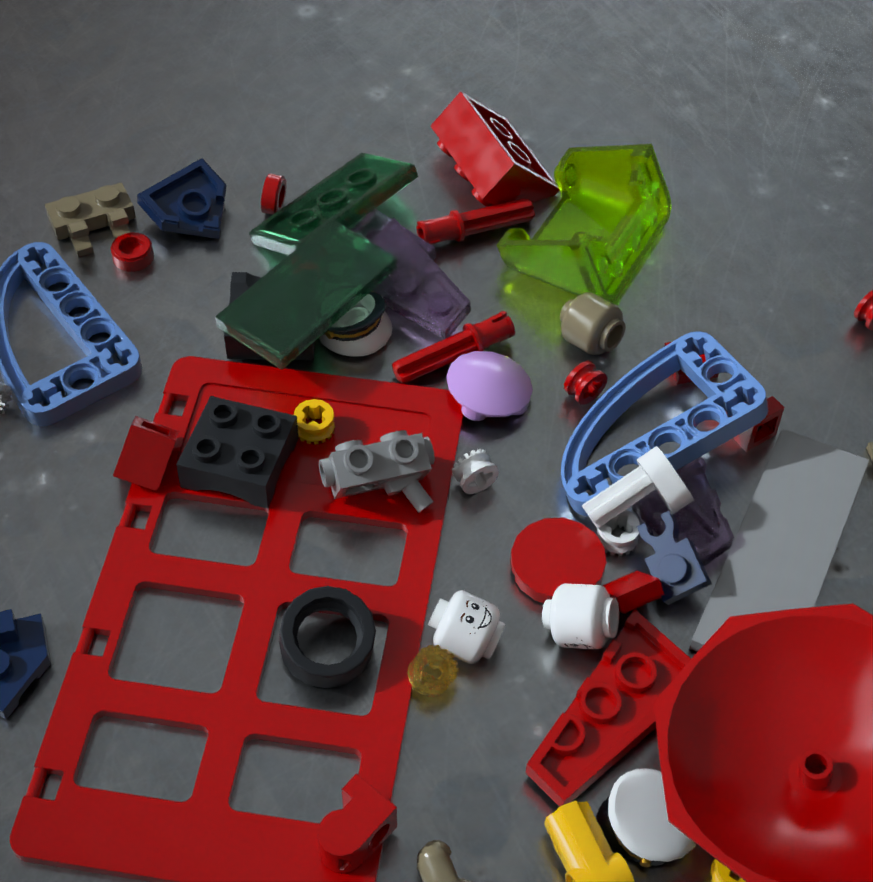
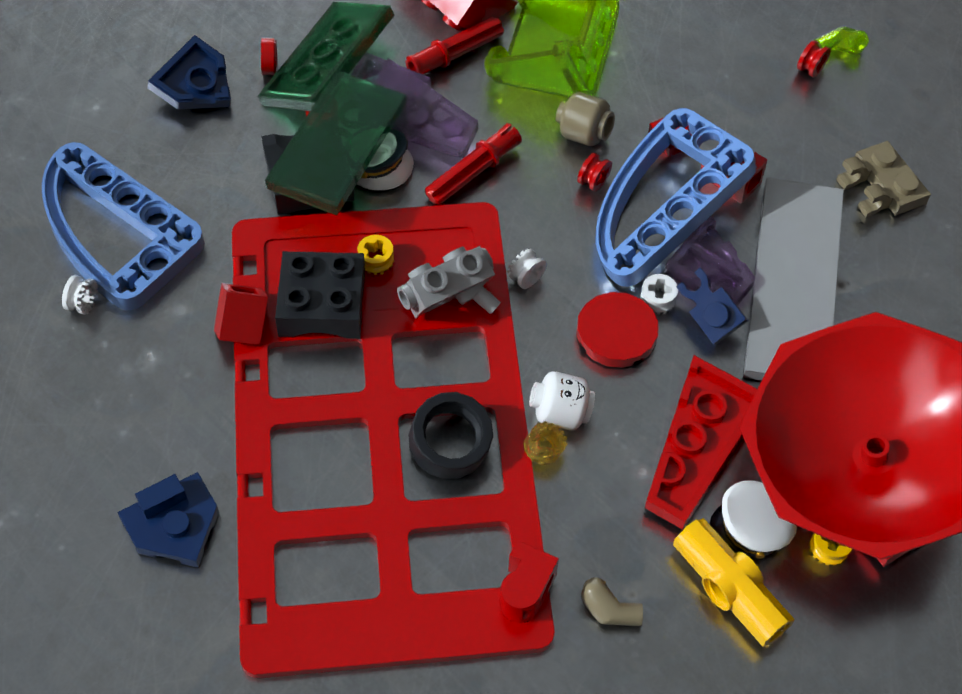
camera: 15 degrees left, 5 degrees up
dark tan plate [45,182,136,257] -> none
red tile [111,232,154,272] -> none
lavender dish [446,351,533,421] -> none
white head [542,583,619,649] -> none
white piece [581,446,694,529] -> none
red tile [602,571,664,614] -> none

